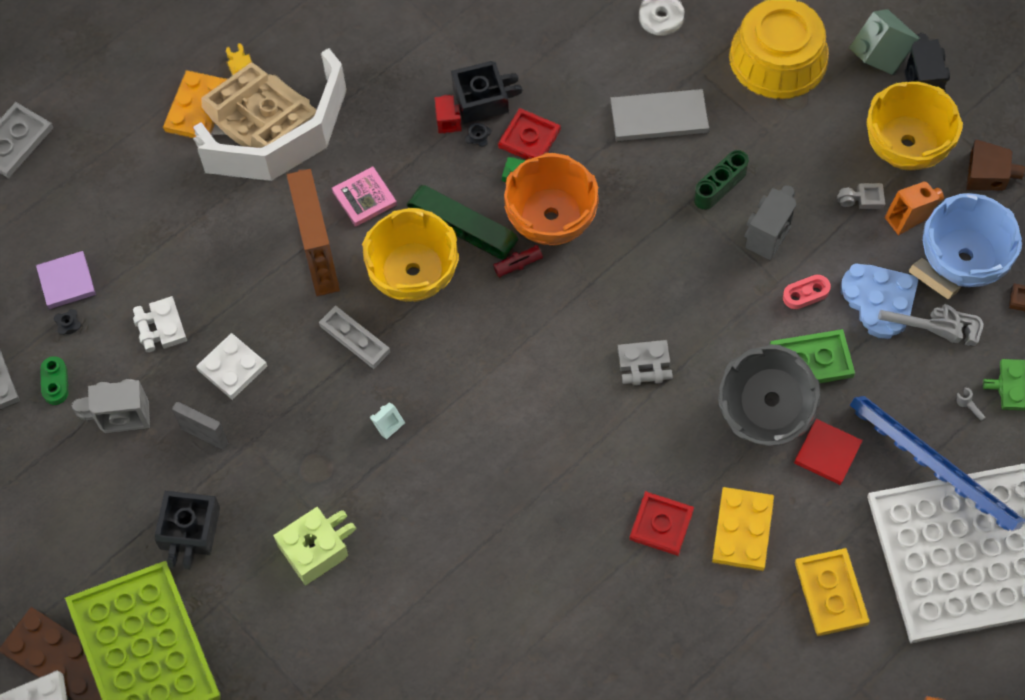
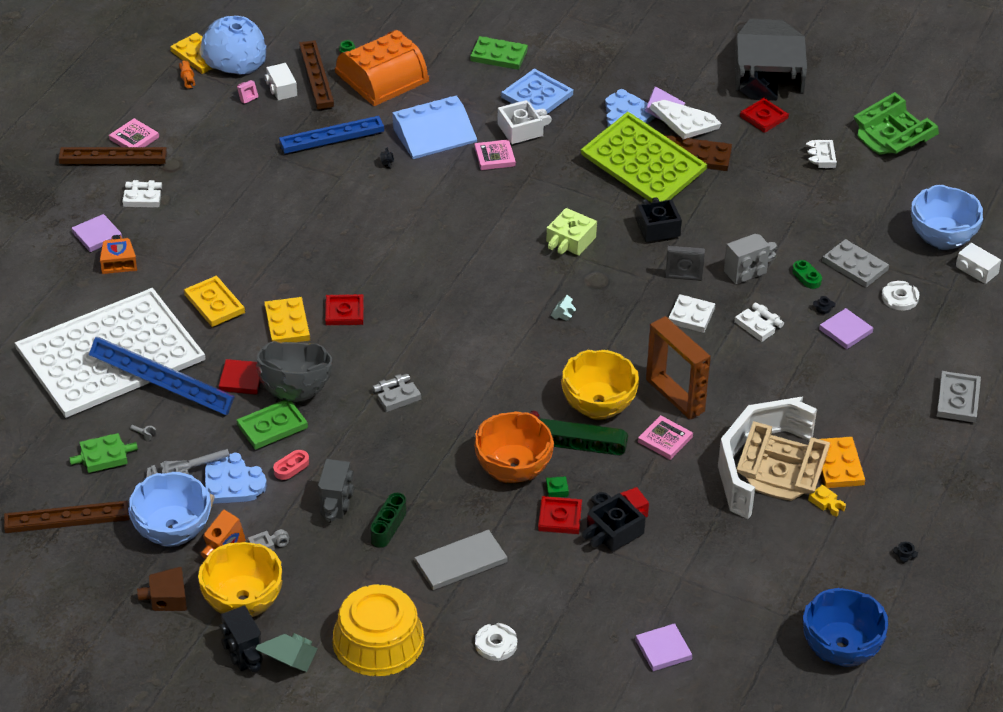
camera: 155 degrees right, 20 degrees down
light grey plate [319,305,390,369] -> none

